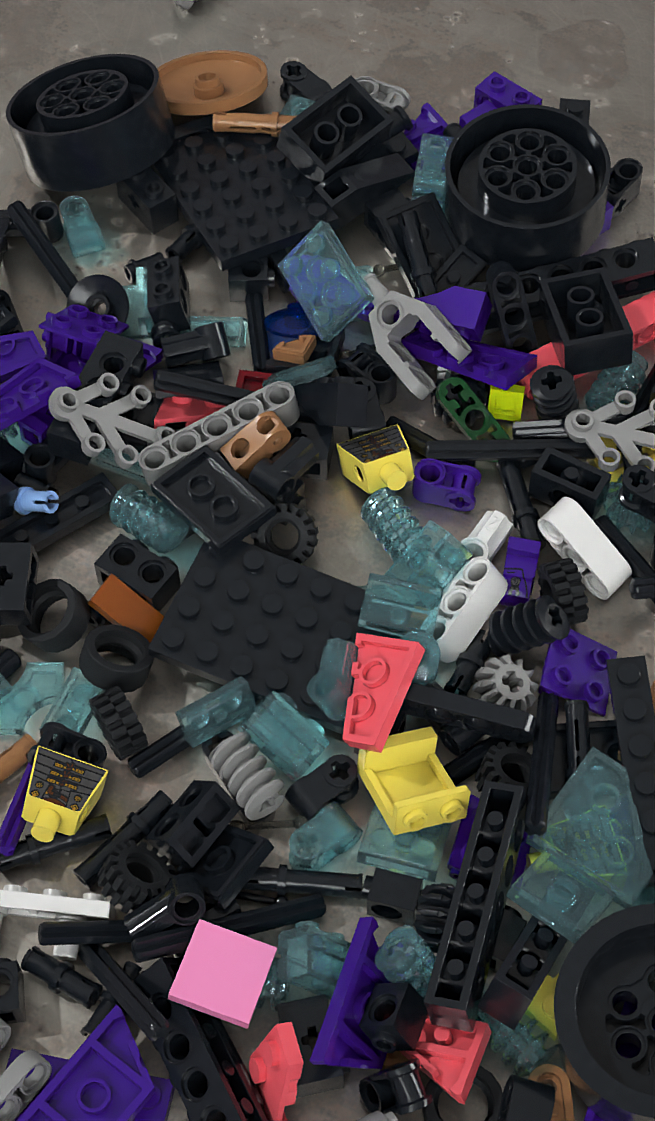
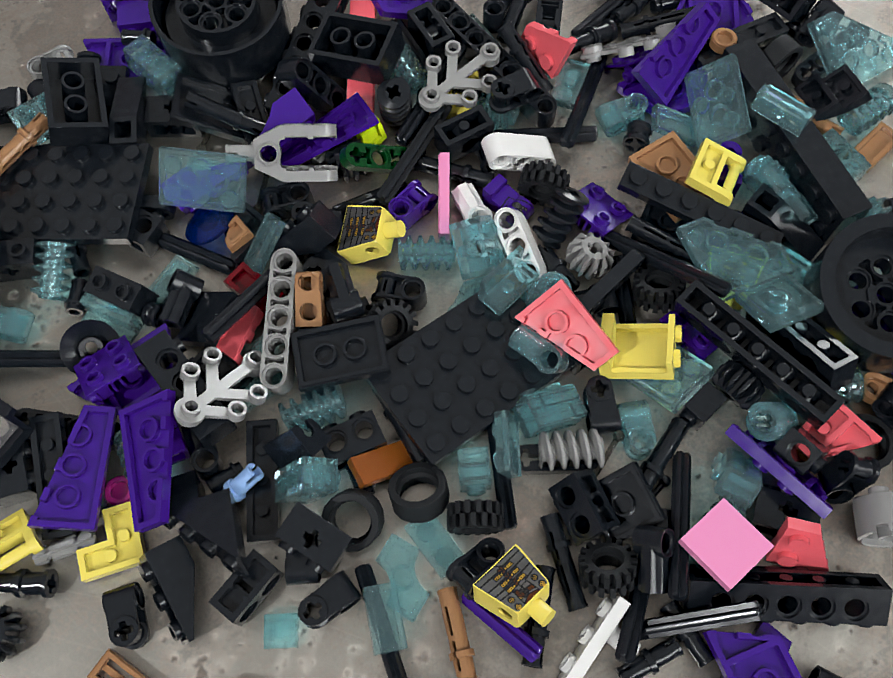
camera: 60 degrees left, 10 degrees up
none -> clear light blue piece [30,241,75,301]
none -> black hinge [262,418,333,473]
none -> clear light blue brick [275,456,341,504]
none -> black piece [371,271,427,311]
none -> bright pink tile [438,152,450,240]
none -> clear light blue brick [457,446,492,496]

